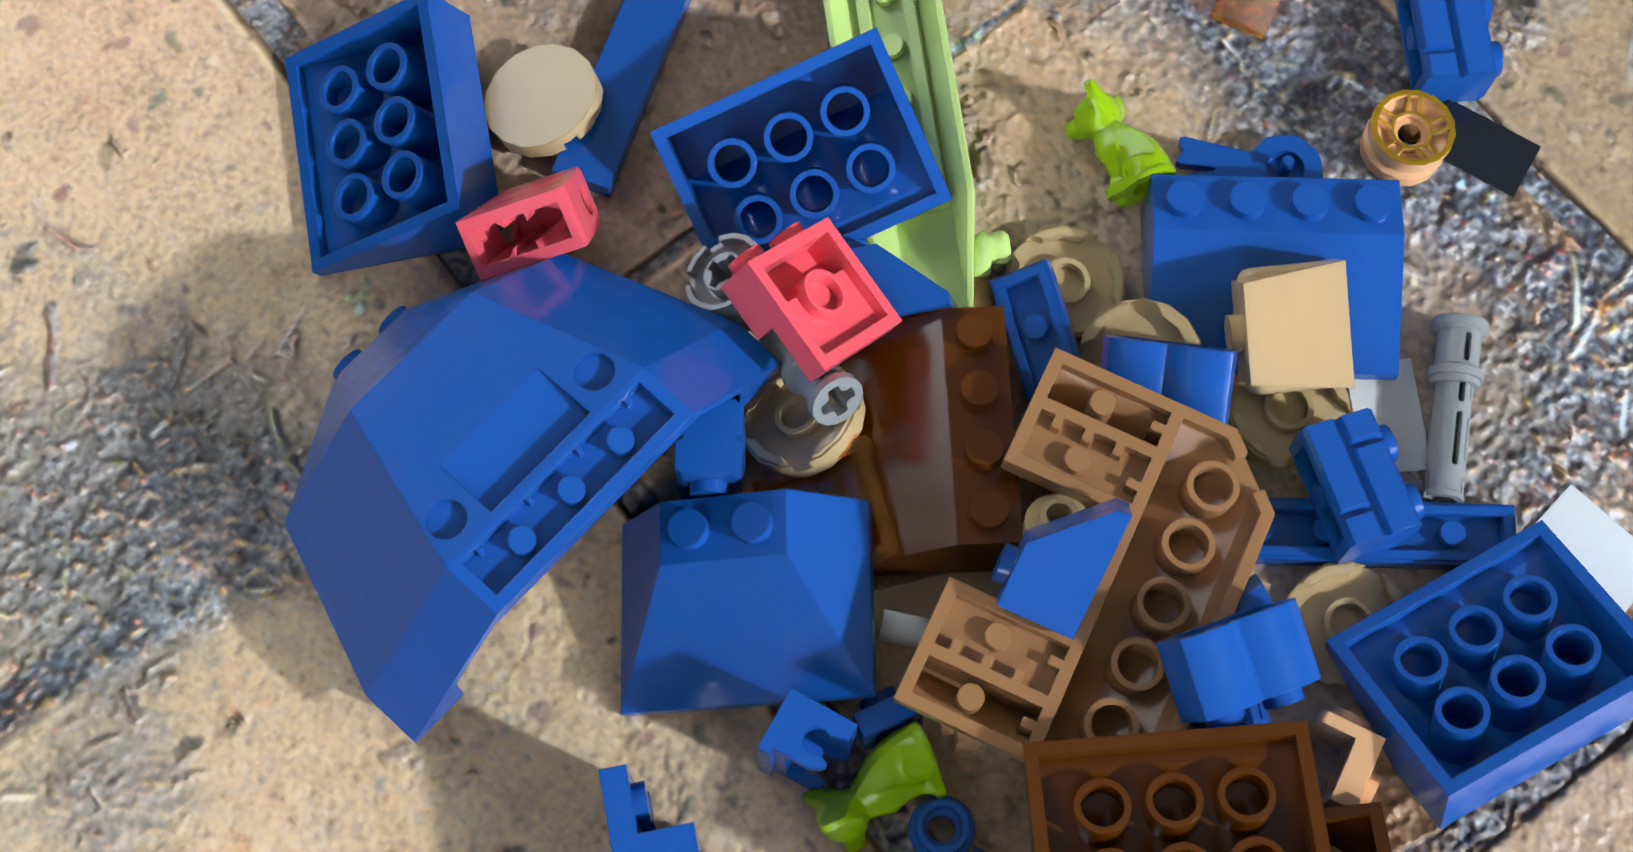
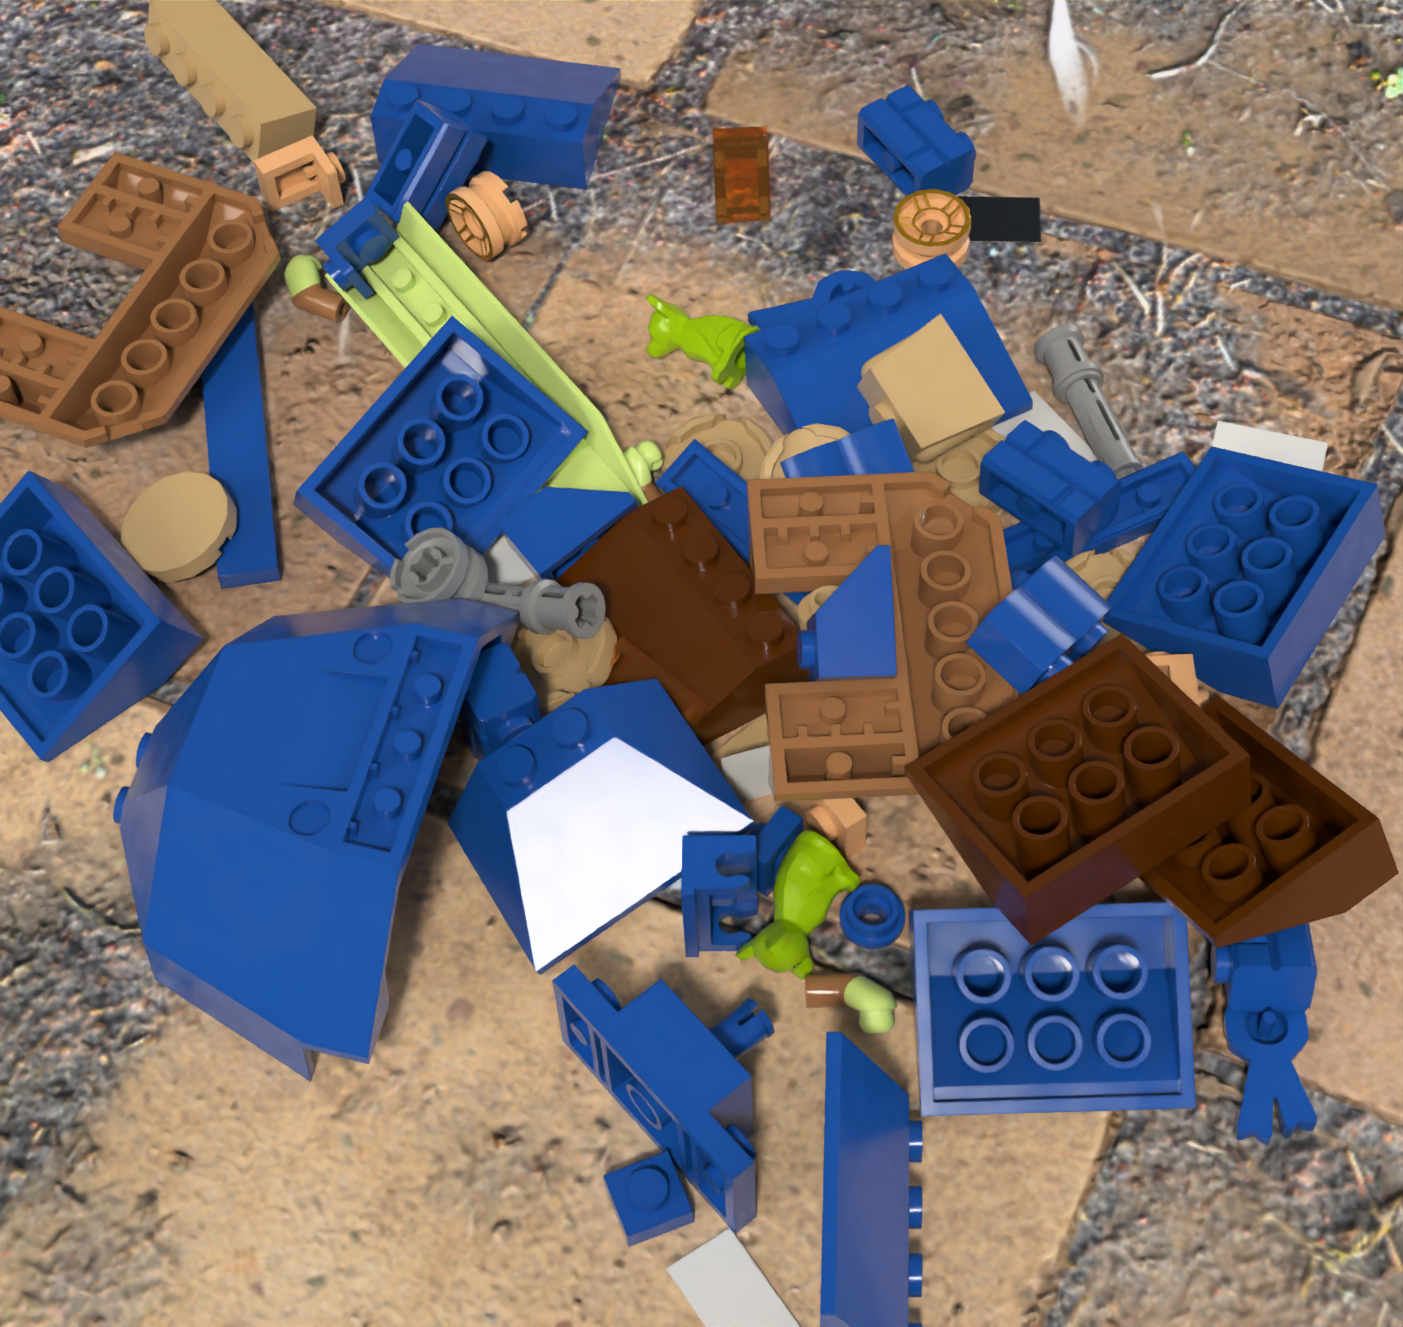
camera: 25 degrees left, 15 degrees down
coral torso [455,167,602,281] -> none
coral plate [720,217,902,382] -> none

